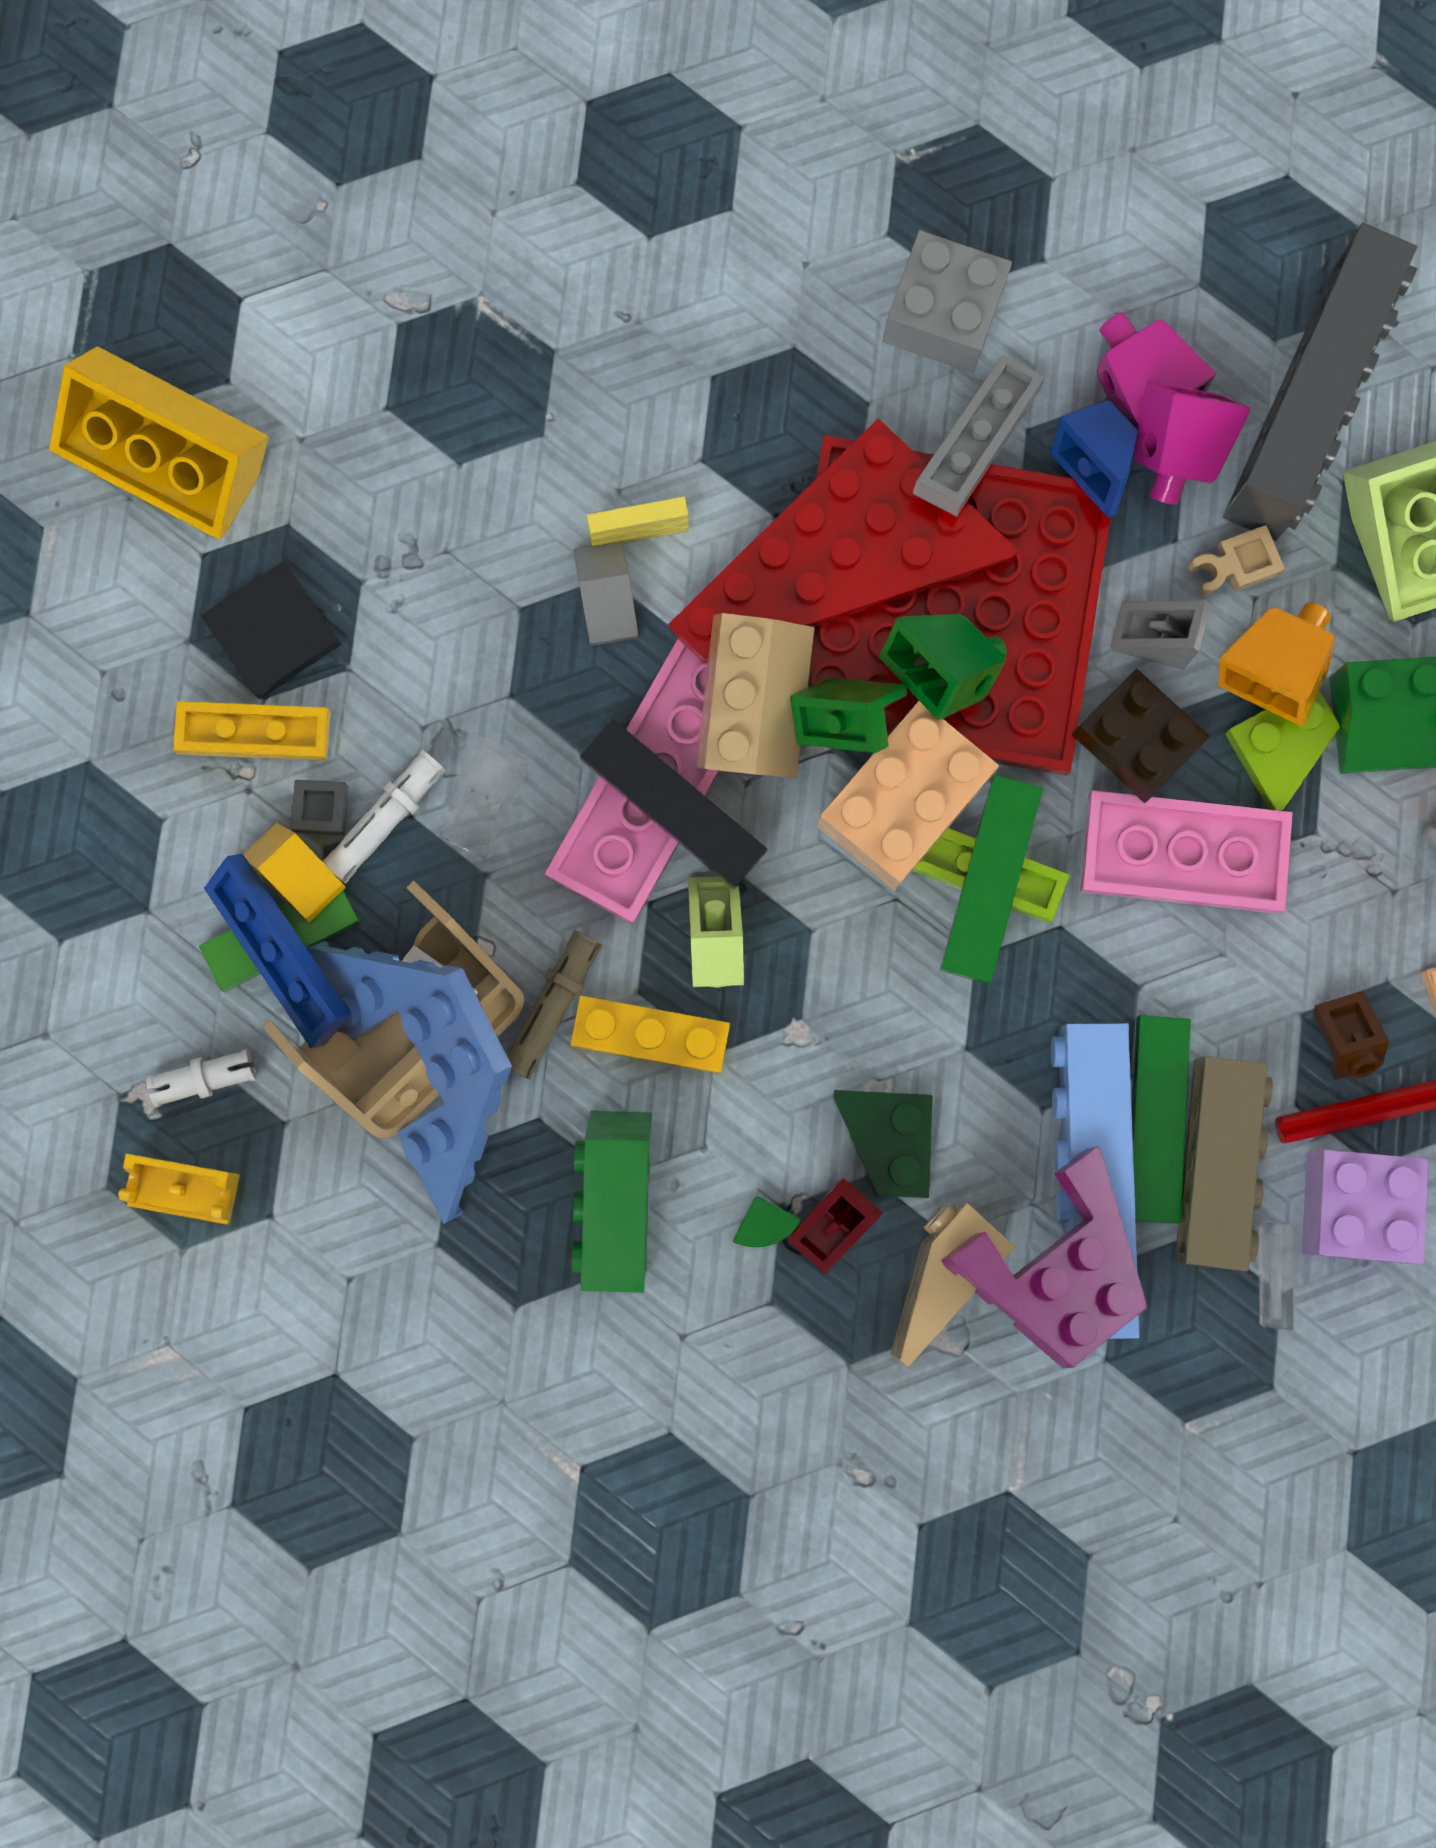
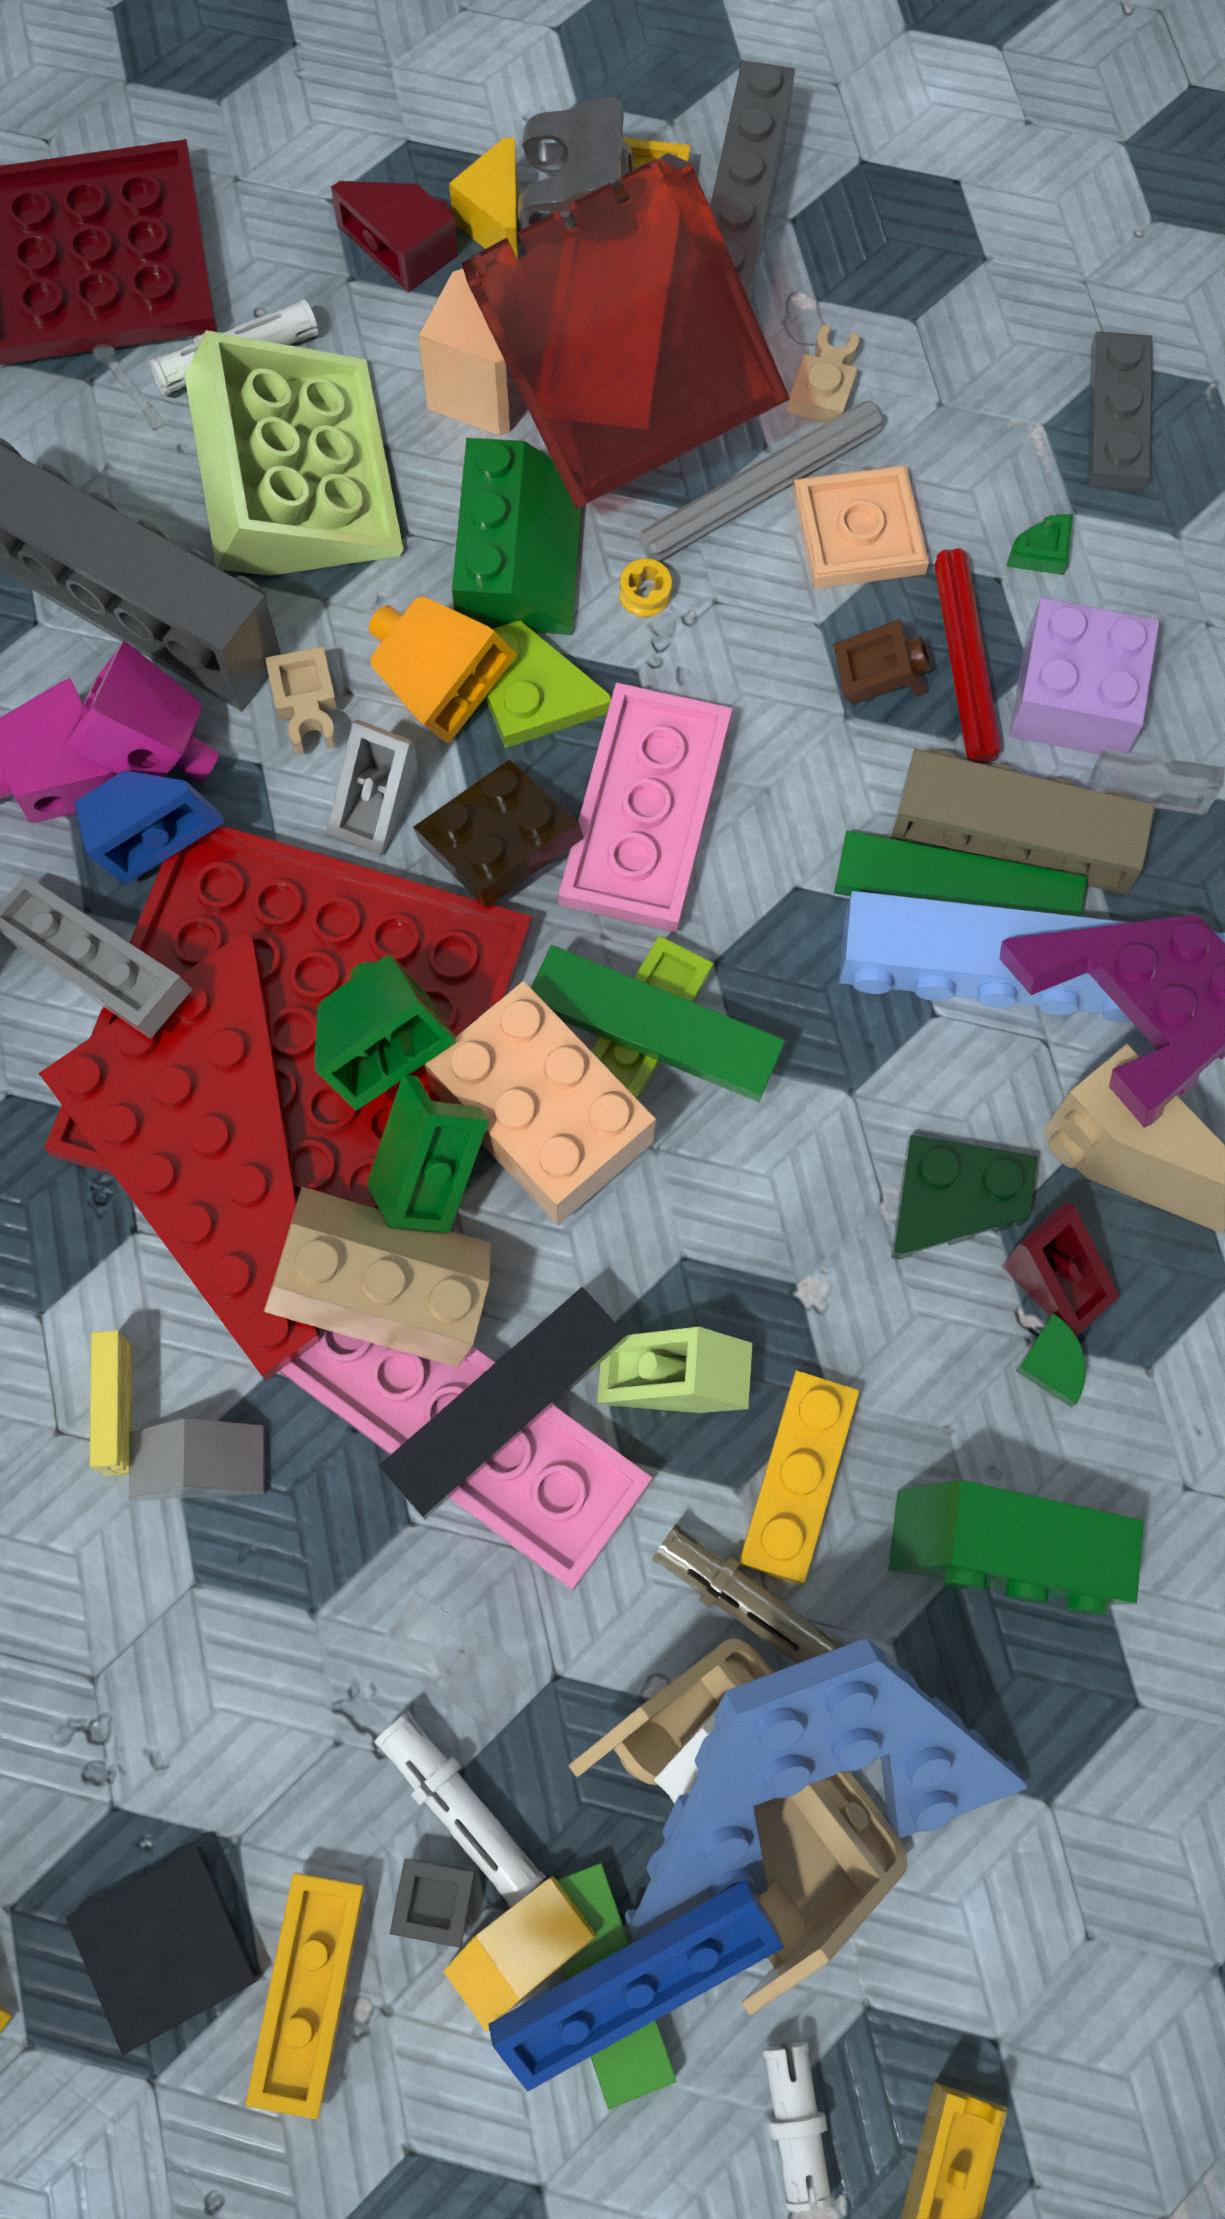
camera: 80 degrees left, 10 degrees down
none -> yellow bush [619,558,672,617]

